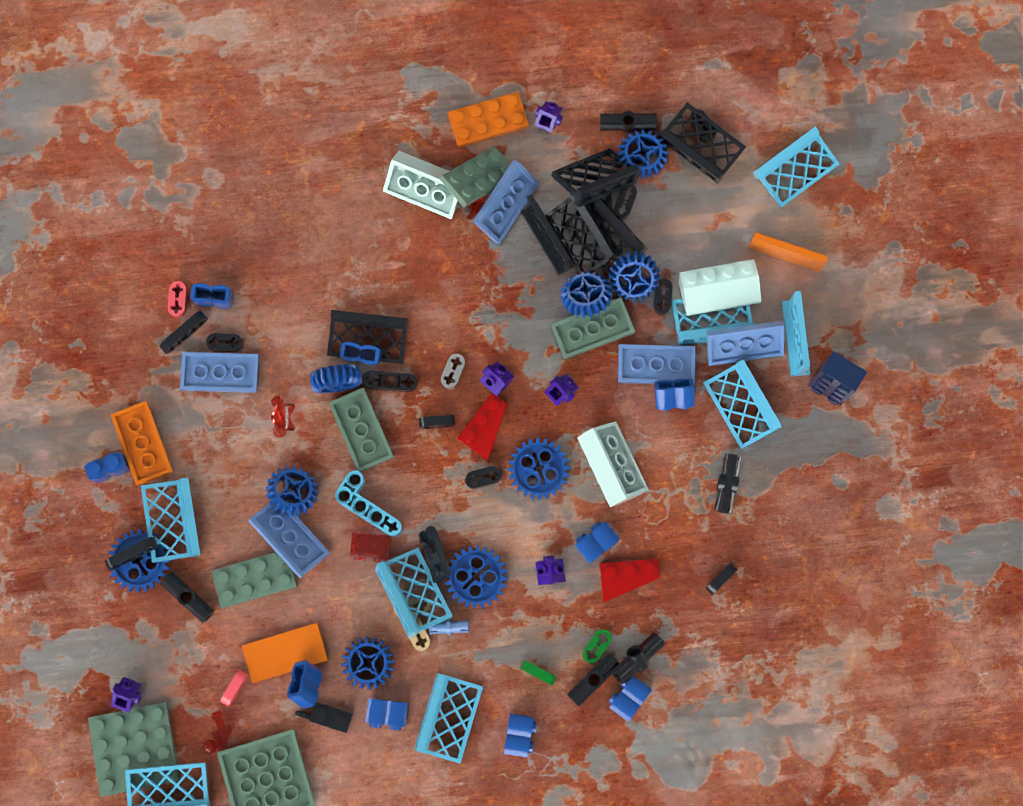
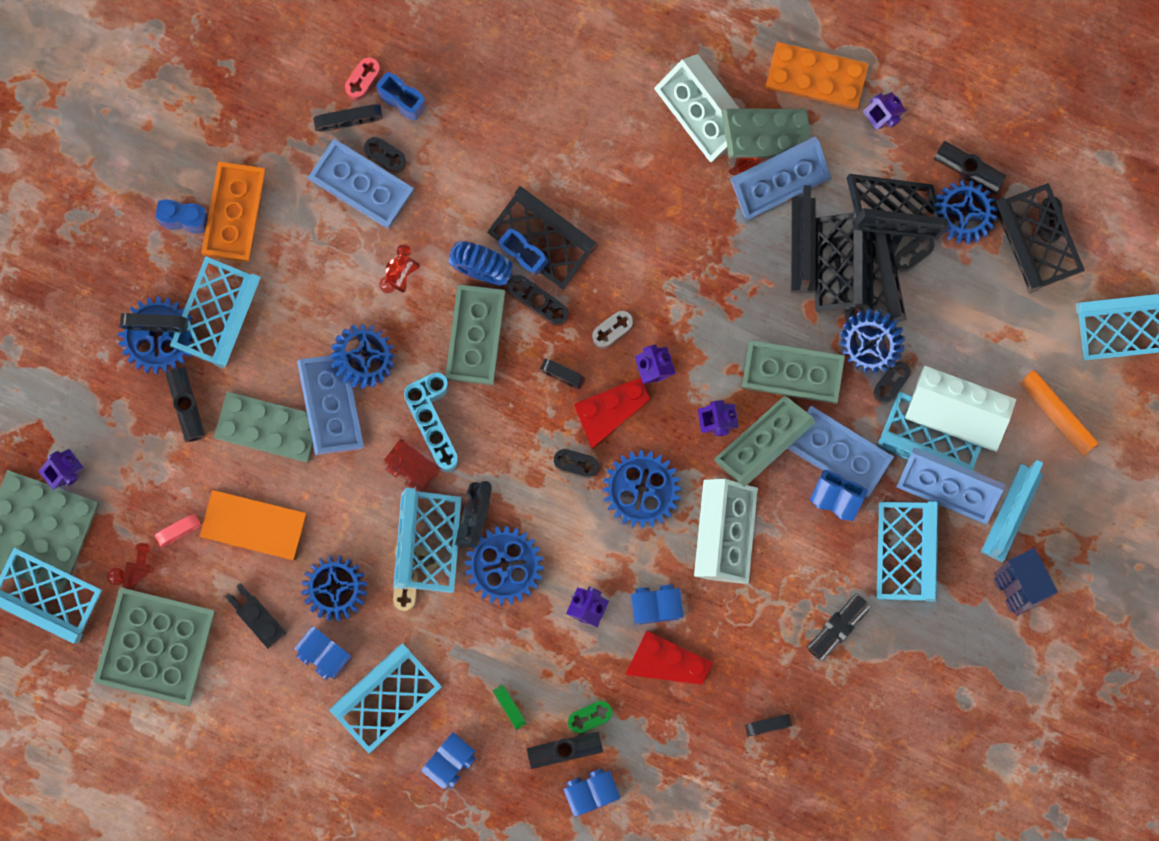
camera: 30 degrees right, 0 degrees up
blue brick [287,660,322,709] -> none
medium blue pin [429,619,469,635] -> none
blue gear [561,270,612,319] -> none
black piece [611,632,665,684] -> none
none -> sand green plate [714,395,816,487]

